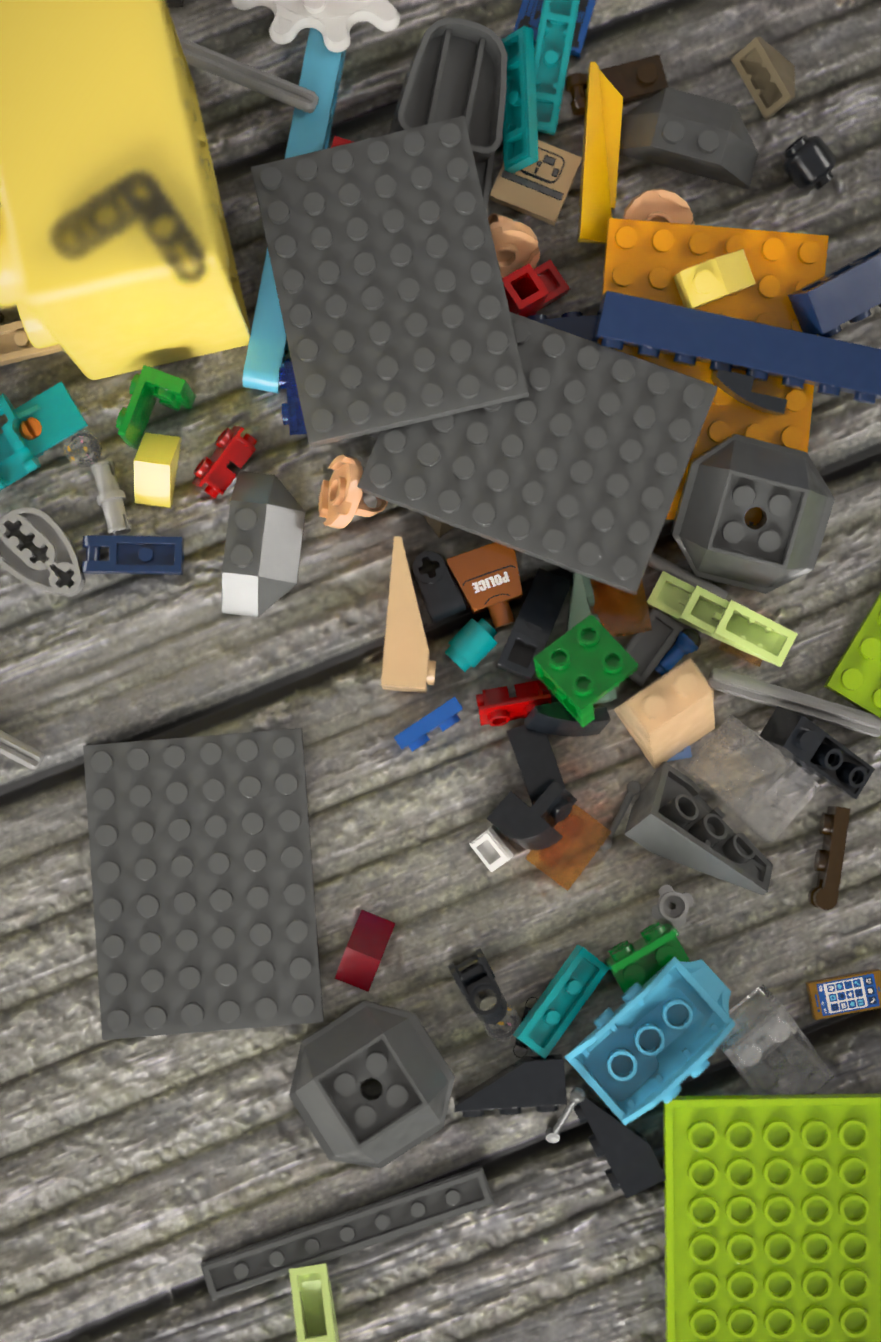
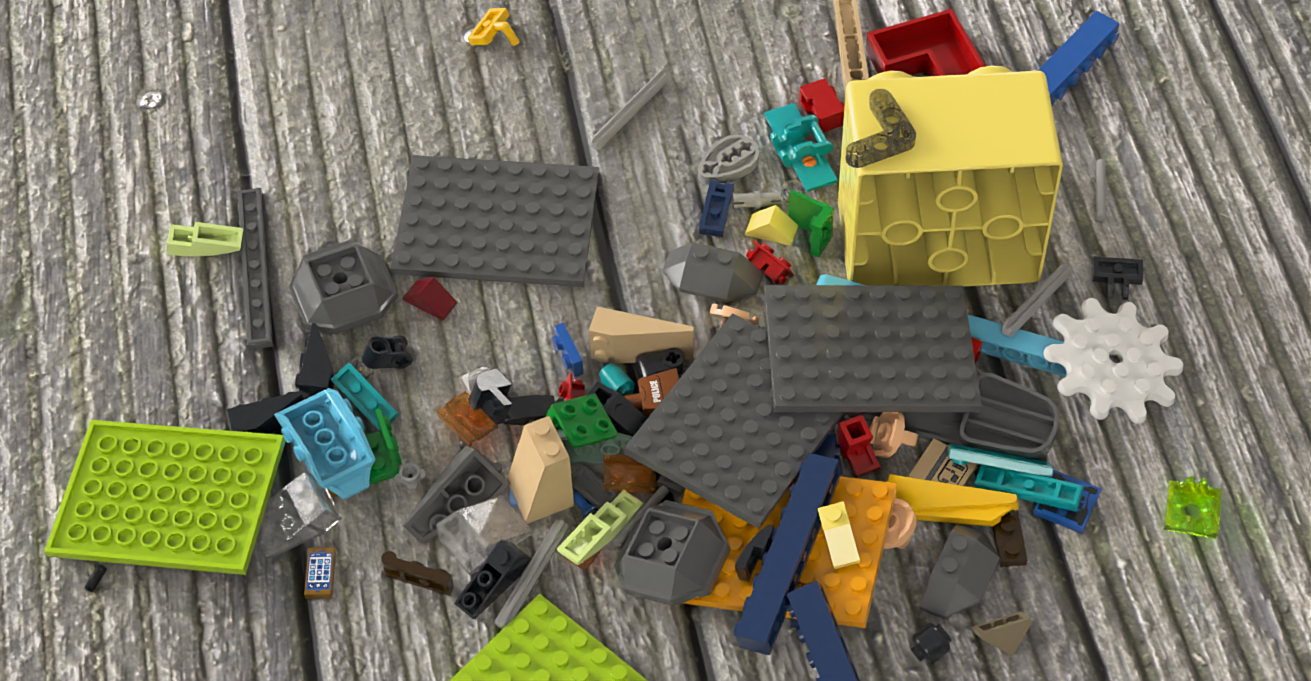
camera: 100 degrees right, 30 degrees down
dark grey hinge [545,1088,585,1143] -> none

